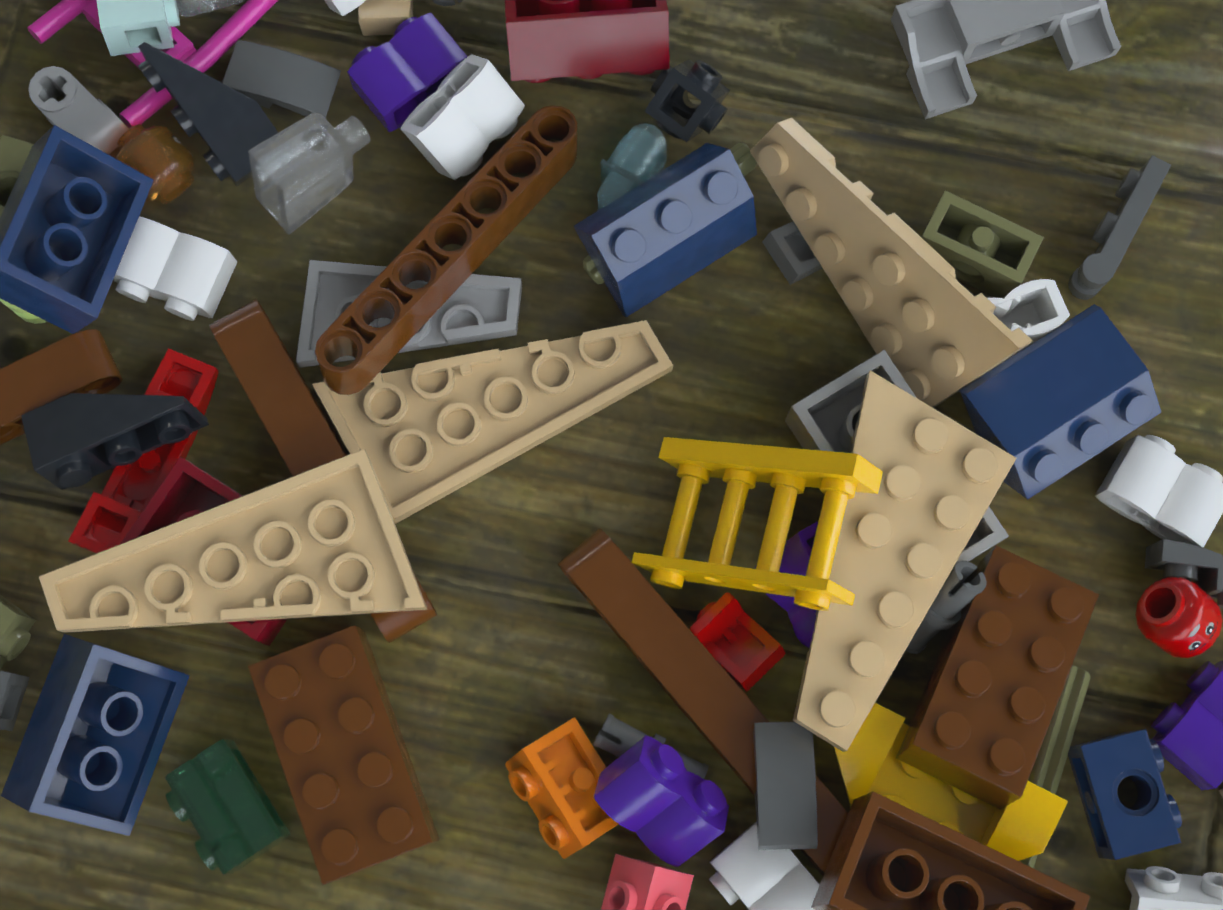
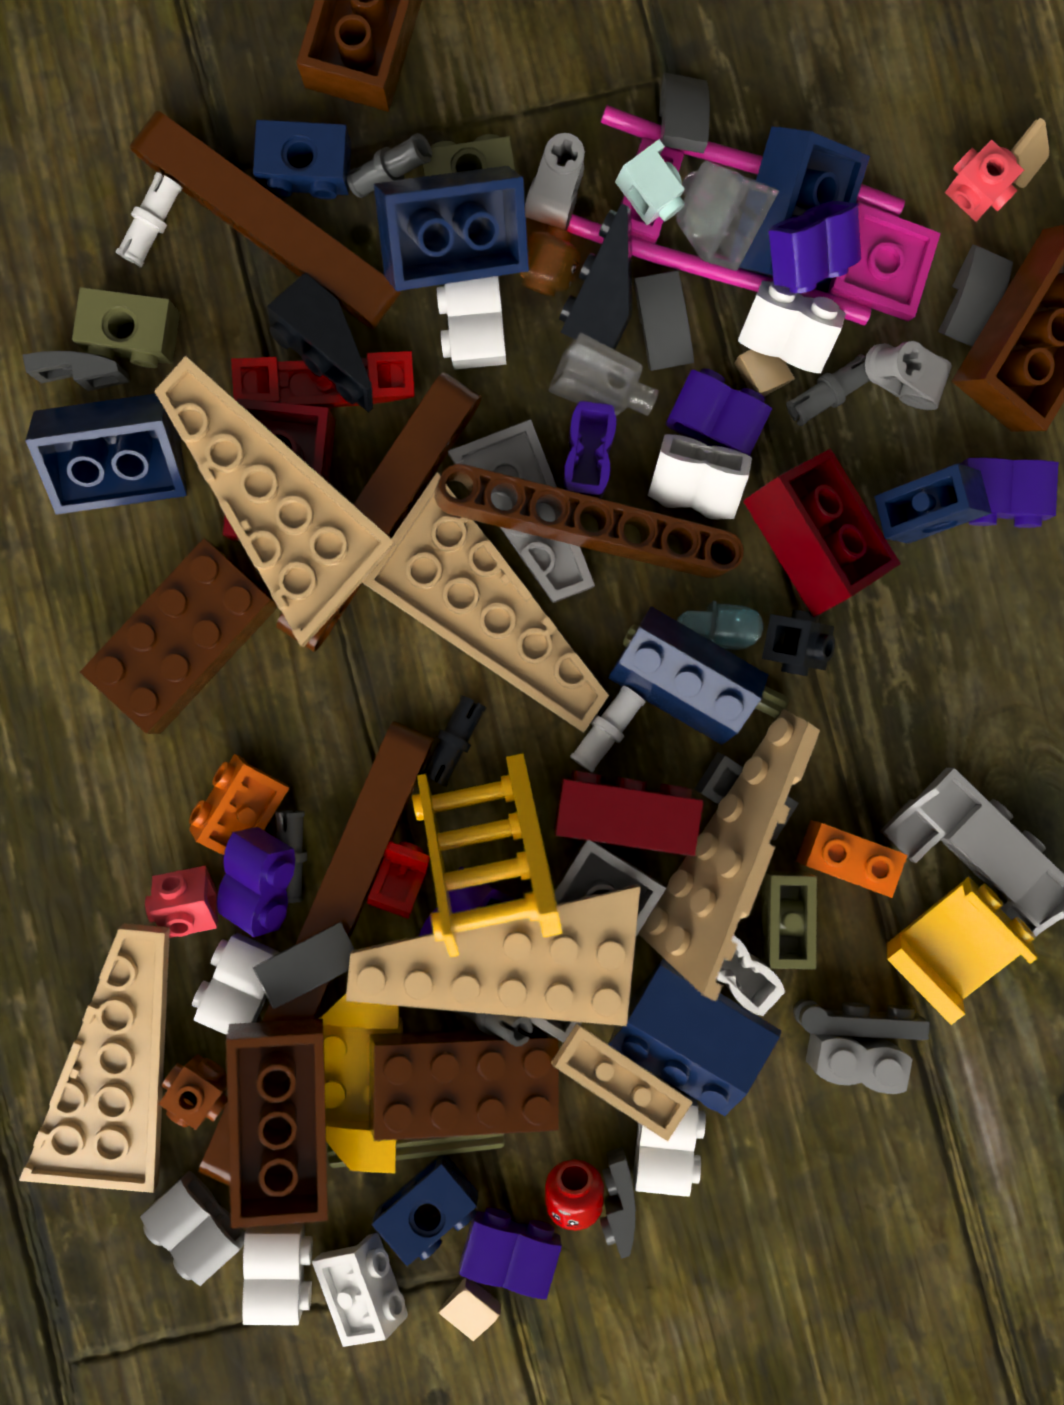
camera: 60 degrees right, 10 degrees up
clear green brick [165,739,291,875] -> none
none -> black pin [421,695,486,787]
none -> tan plate [551,1023,693,1142]
none -> dark red brick [554,770,703,856]
none -> dark purple brick [563,401,616,499]
none -> white pin [570,685,646,773]
none -> orange brick [796,820,908,898]
none -> light grey brick [805,1033,913,1094]
none -> yellow panel [887,877,1037,1025]

